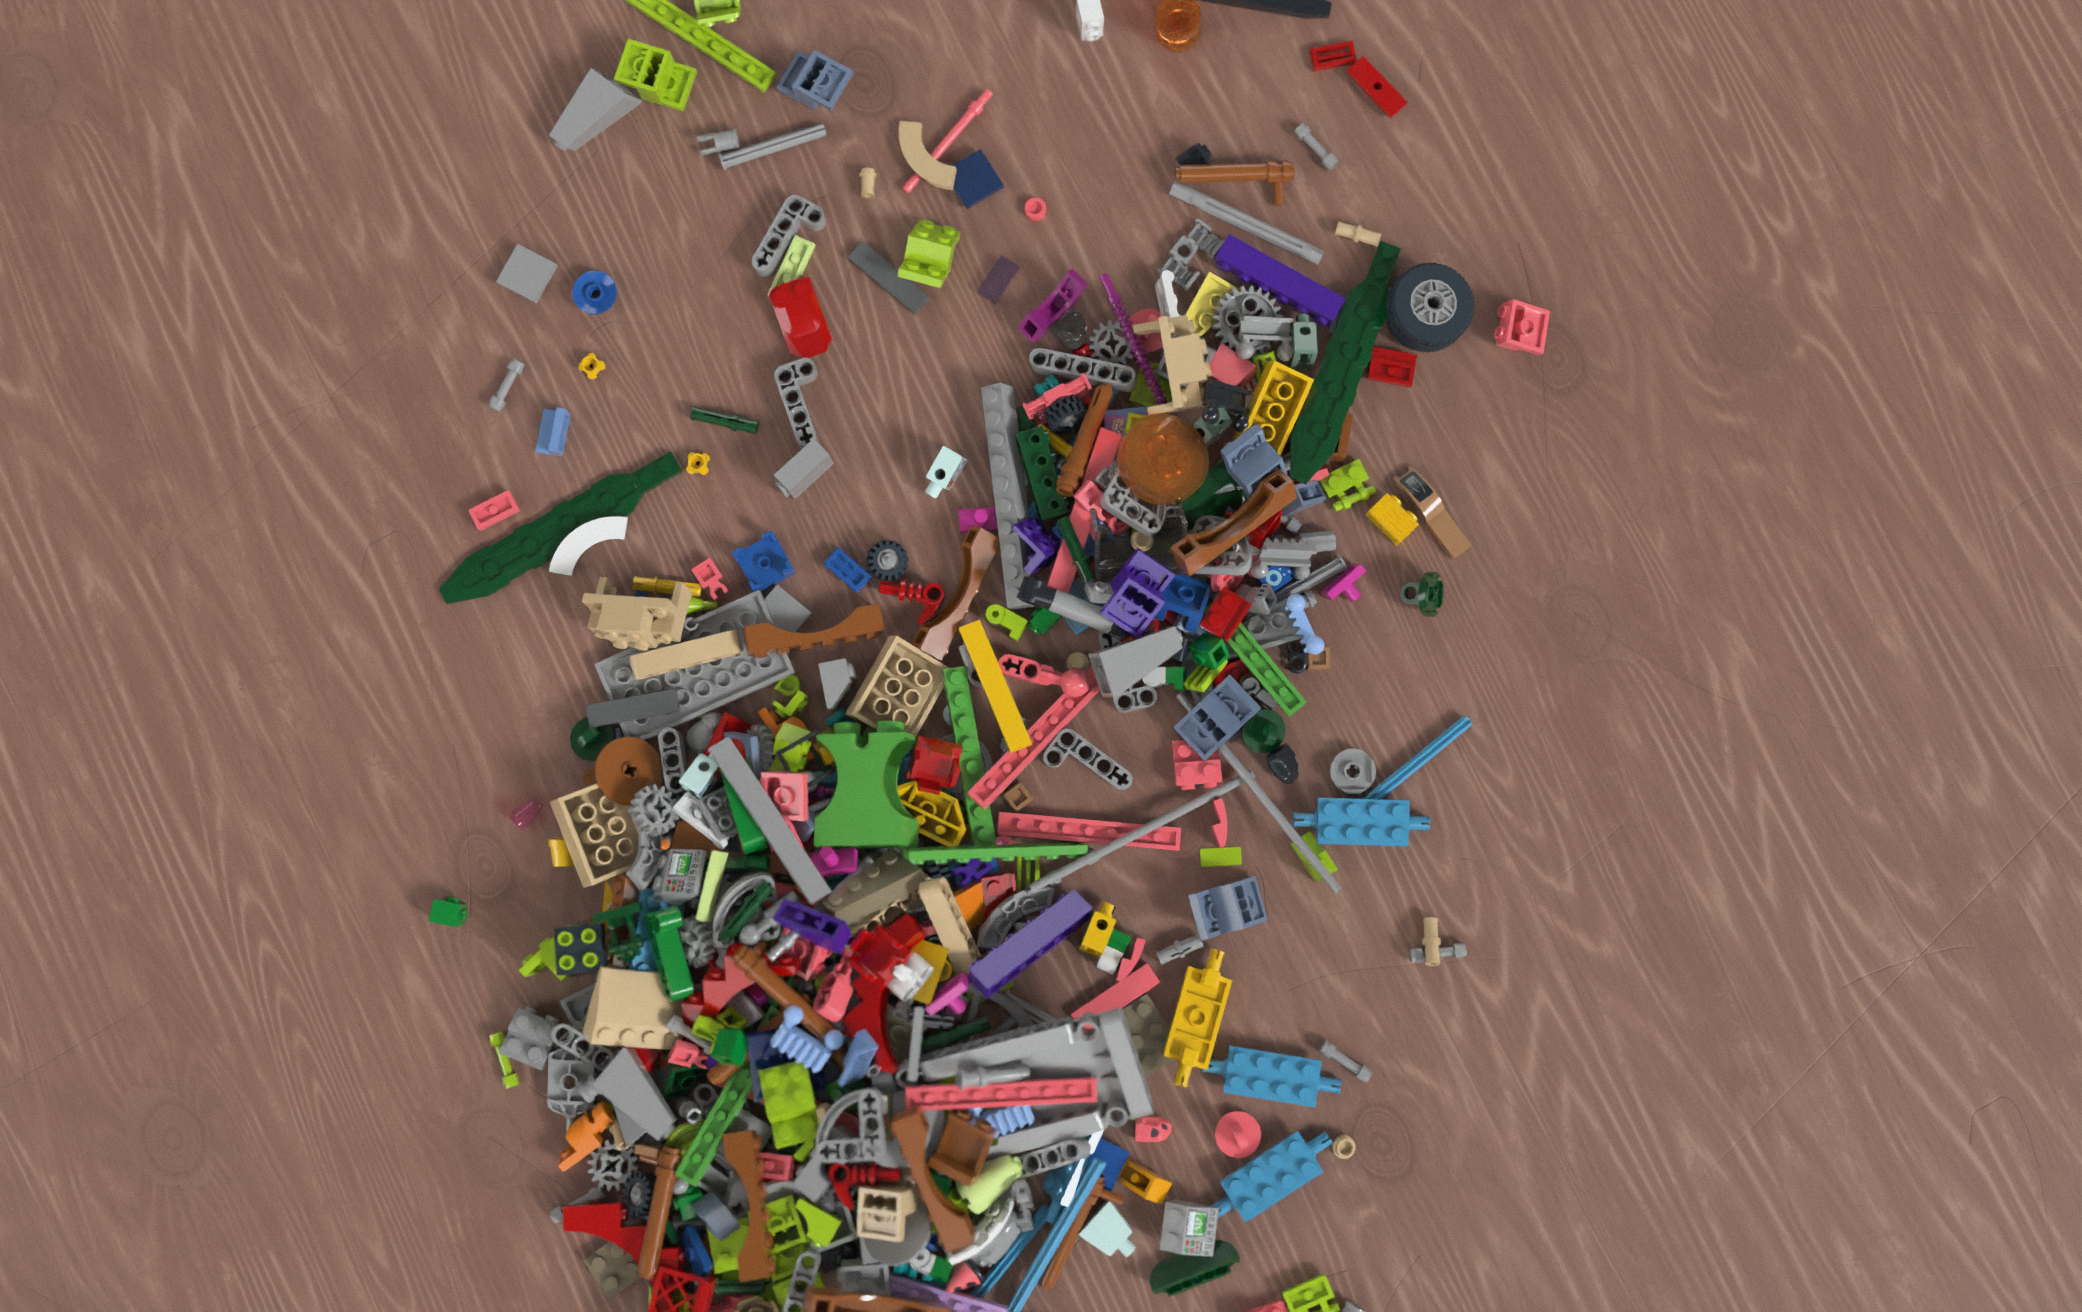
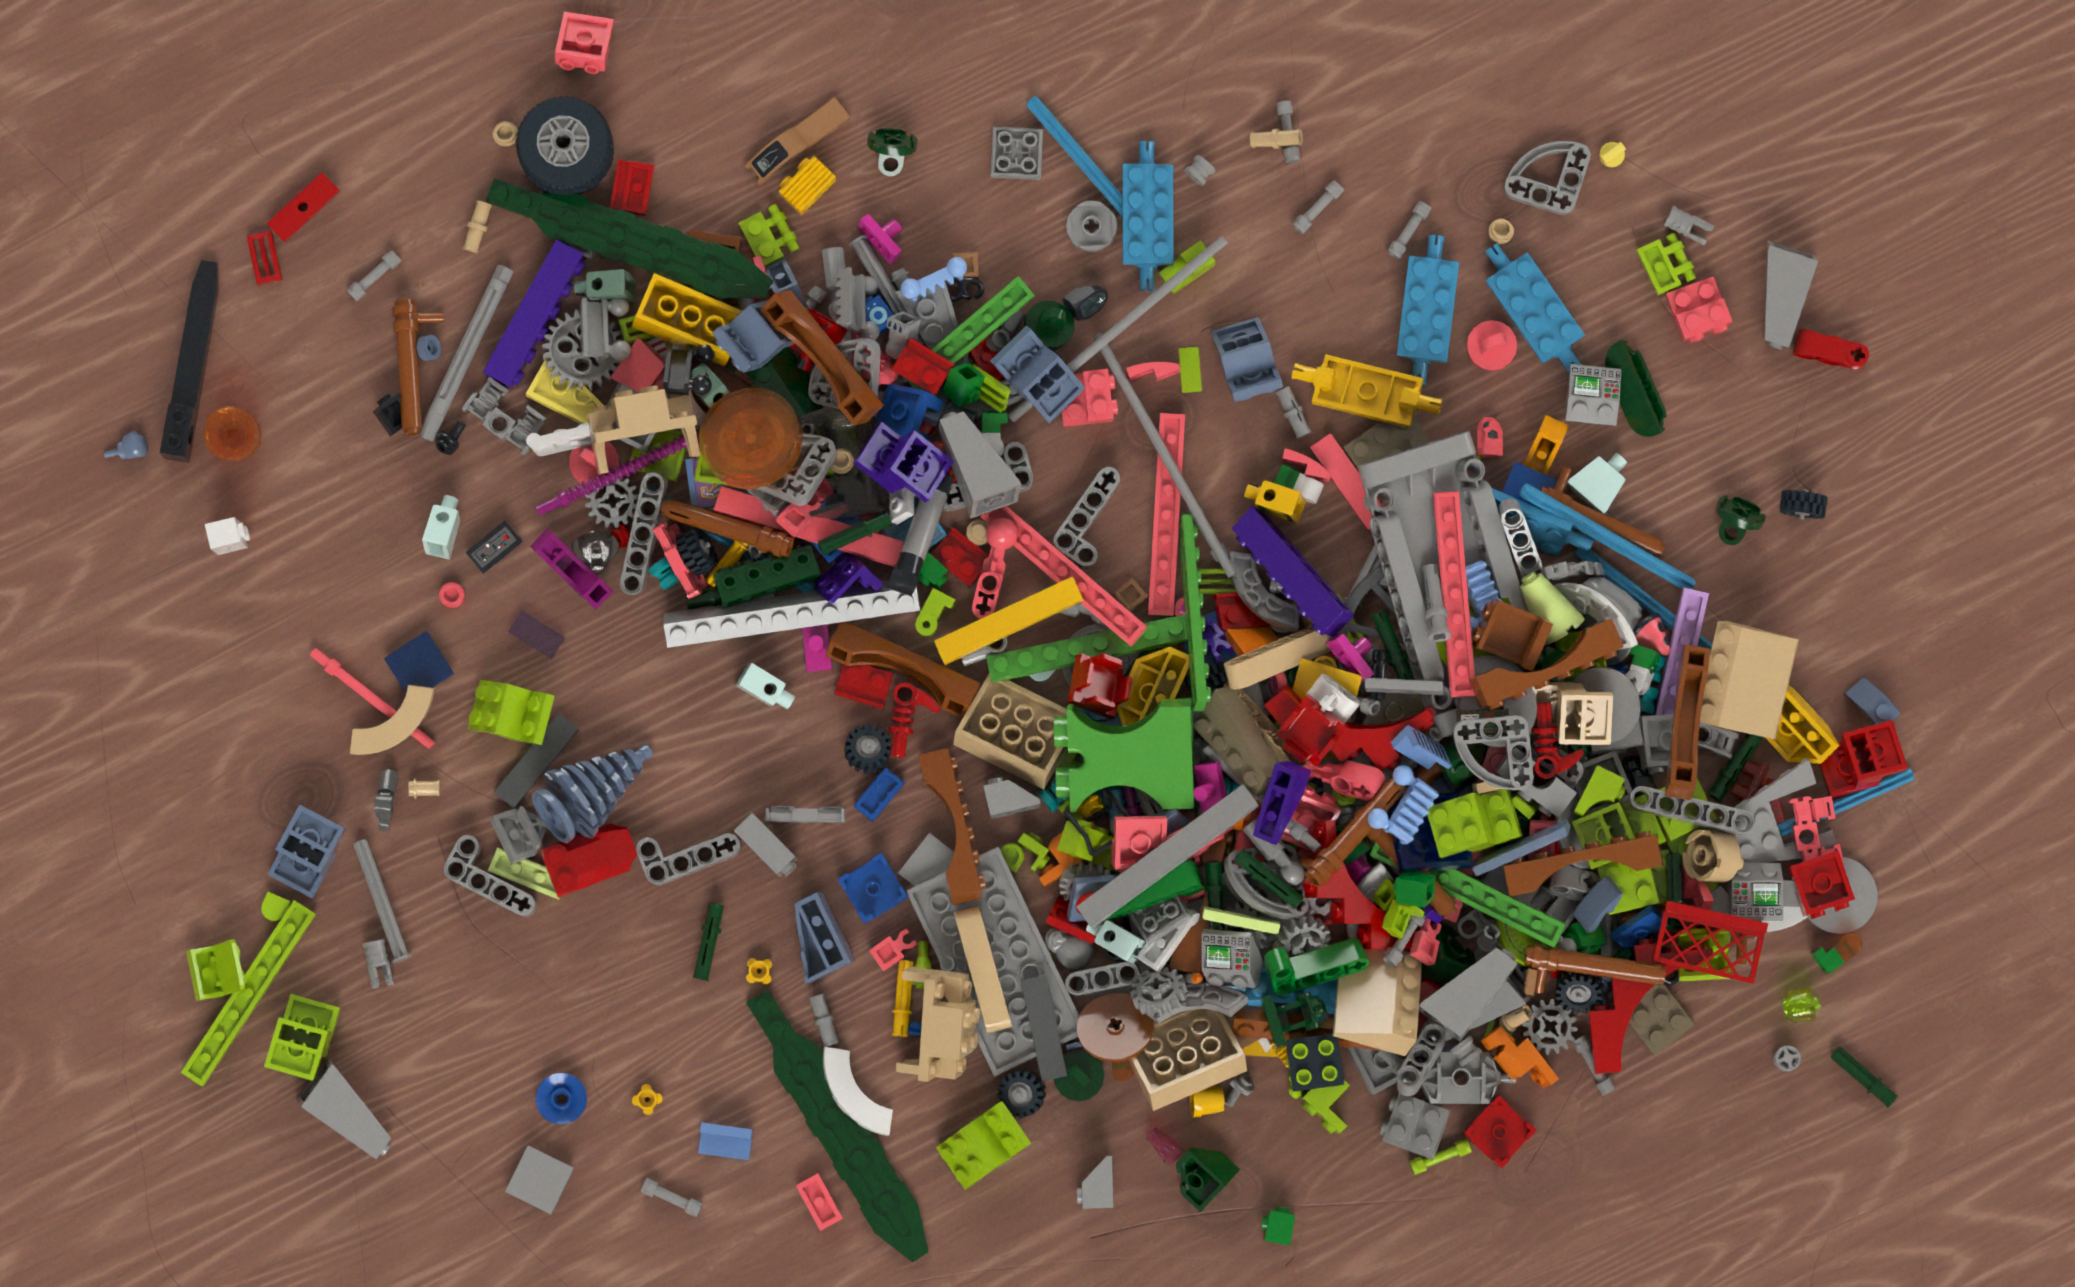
camera: 90 degrees left, 0 degrees up
none -> lime tile [261,892,292,921]
none -> dark grey bar [375,770,398,831]
none -> sand blue tile [416,335,441,361]
none -> light aqua torso [422,495,460,560]
none -> black plate [435,420,466,455]
none -> slope [466,521,522,574]
none -> light grey slope [490,806,546,865]
none -> tan plate [493,121,518,147]
none -> sand blue plant [532,744,653,843]
none -> light grey piece [765,806,846,823]
none -> sand blue wedge [794,892,856,984]
none -> light grey pin [808,993,839,1047]
none -> red plate [834,664,894,709]
none -> red plate [931,527,989,588]
none -> lime bracket [936,1101,1031,1190]
none -> light grey tile [990,127,1043,180]
none -> black wheel [997,1069,1046,1118]
none -> light grey slope [1077,1156,1114,1209]
none -> dark green slope [1175,1147,1240,1212]
none -> light grey wheel [1184,155,1216,186]
none -> light grey plate [1224,1072,1255,1108]
none -> light grey bar [1292,180,1344,234]
none -> red panel [1462,1095,1537,1168]
none -> sand blue tile [1472,819,1571,876]
none -> light grey beam [1504,141,1591,215]
none -> light yellow plate [1599,142,1626,168]

